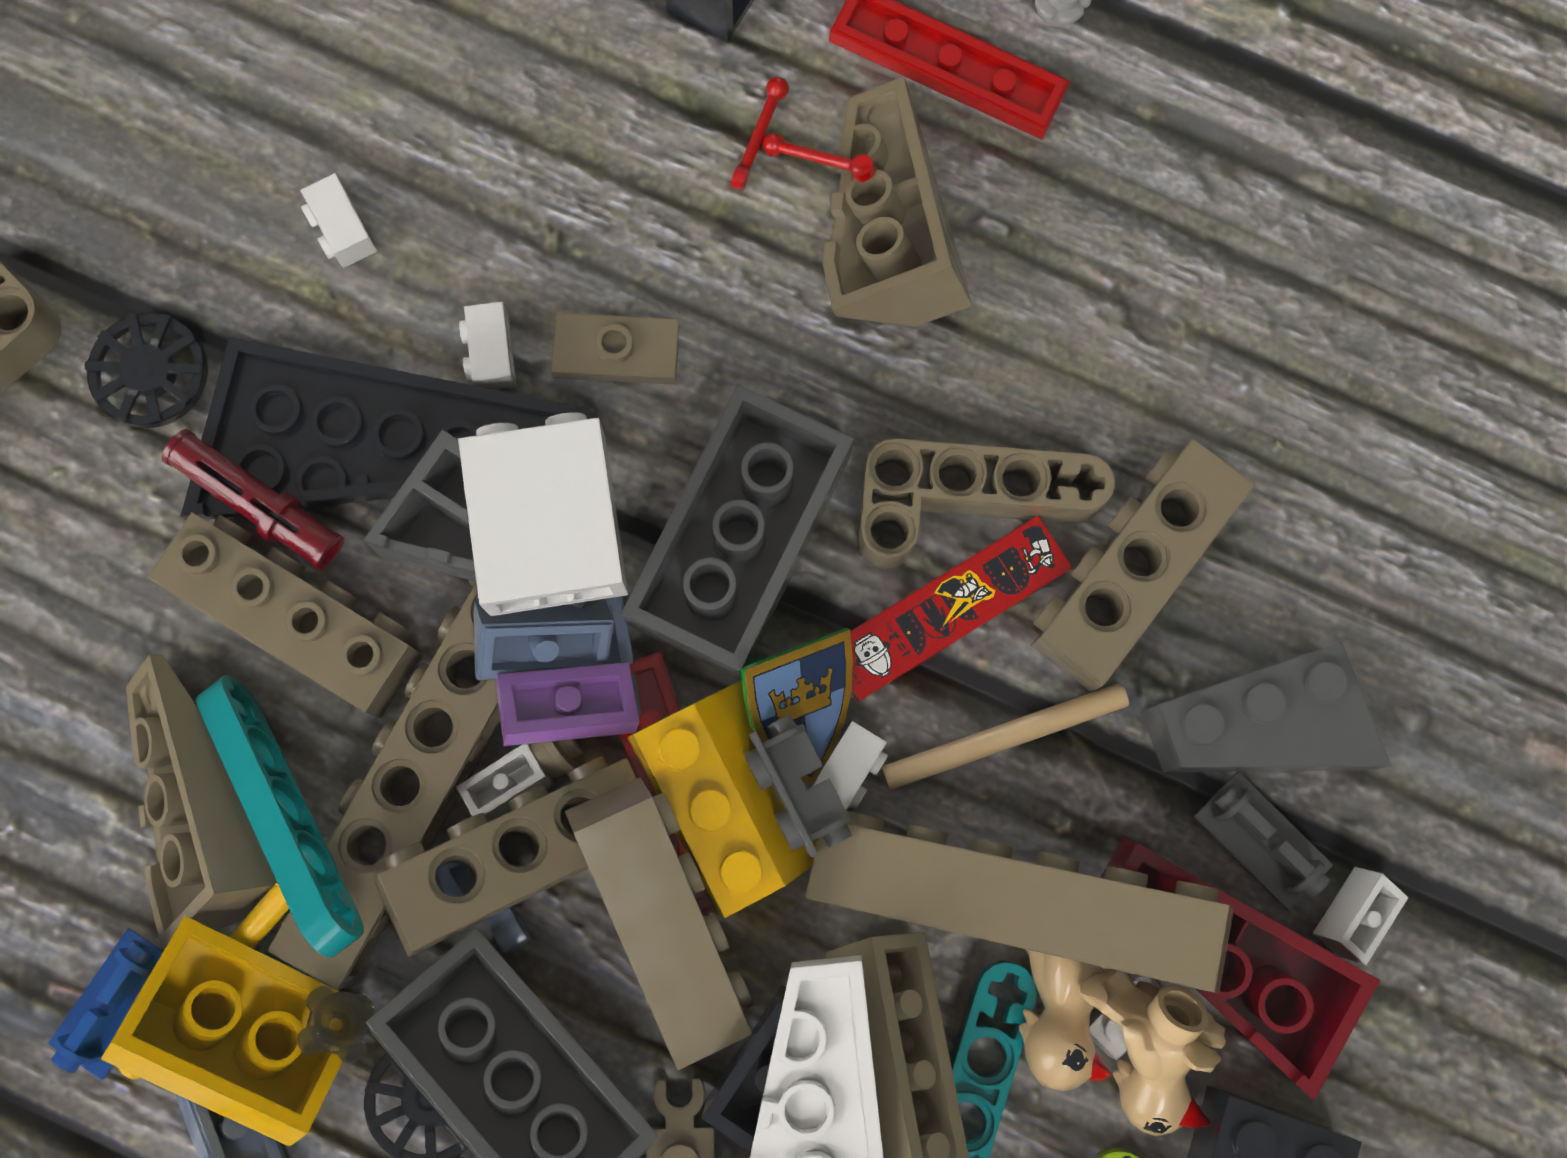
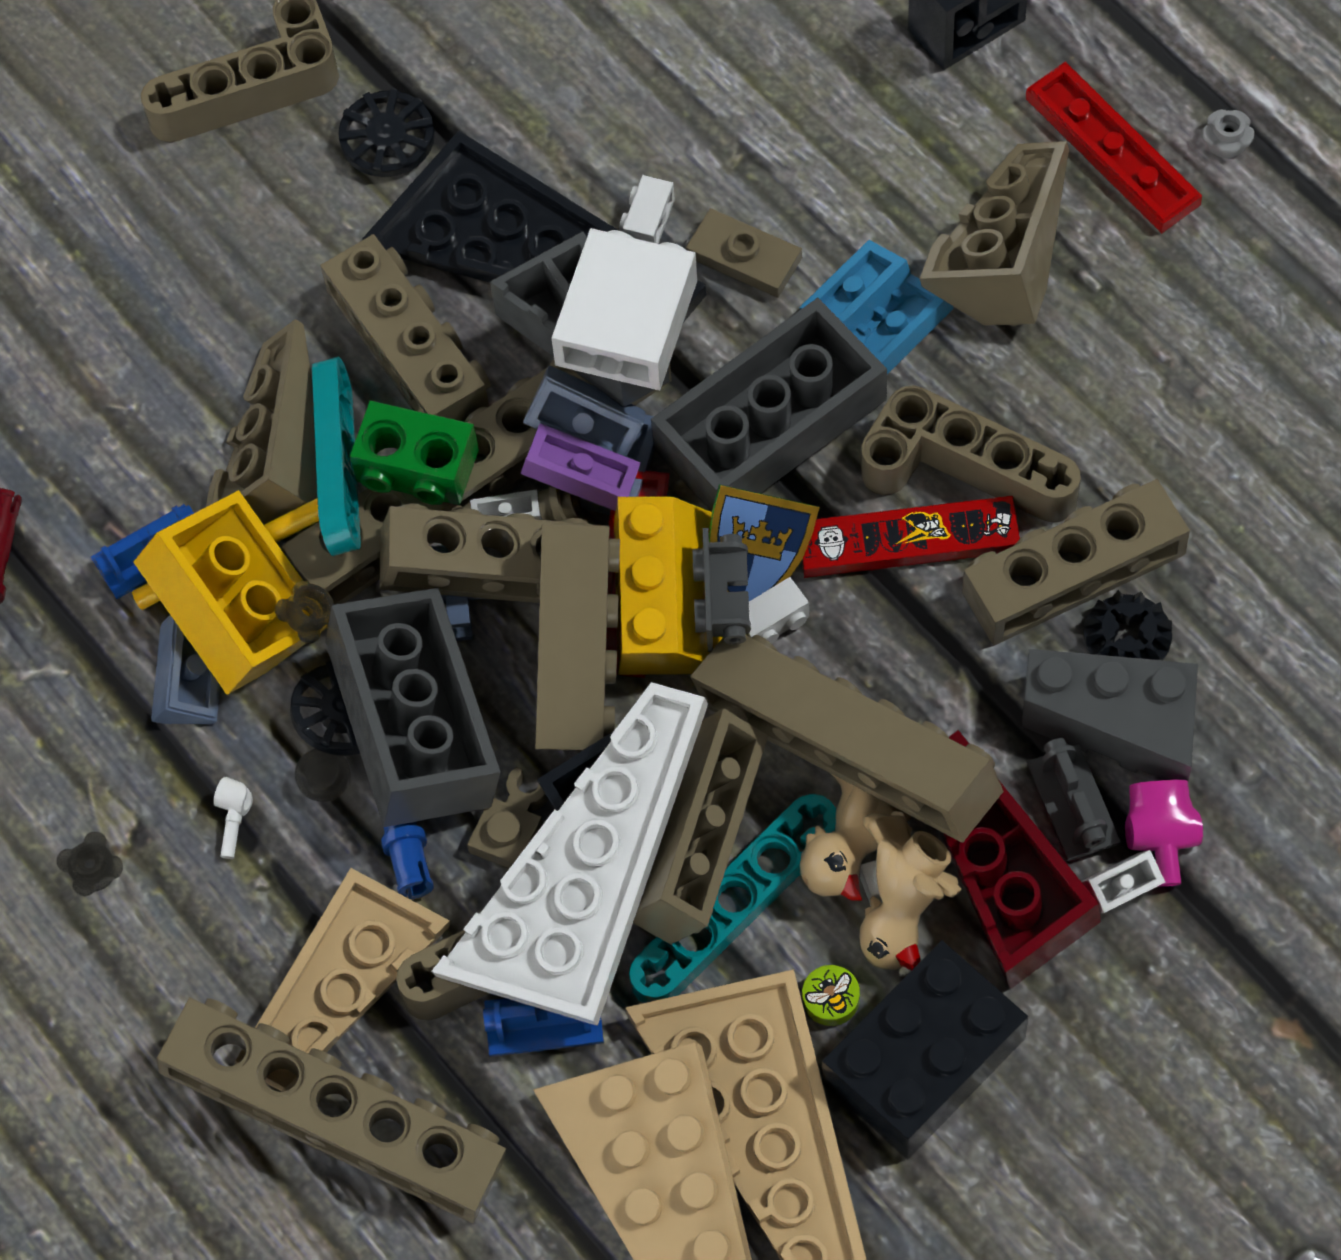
camera: 35 degrees right, 15 degrees down
dark red pin [162,429,345,570] -> none
white piece [300,173,377,268] -> none
red hinge [731,76,789,191] -> none
red hinge [762,133,876,182] -> none
tan bar [881,682,1129,791] -> none
none -> green brick [350,401,479,506]
none -> dark azure slope [799,240,954,374]
none -> black gear [1084,590,1172,661]
none -> dark pink piece [1125,780,1203,887]

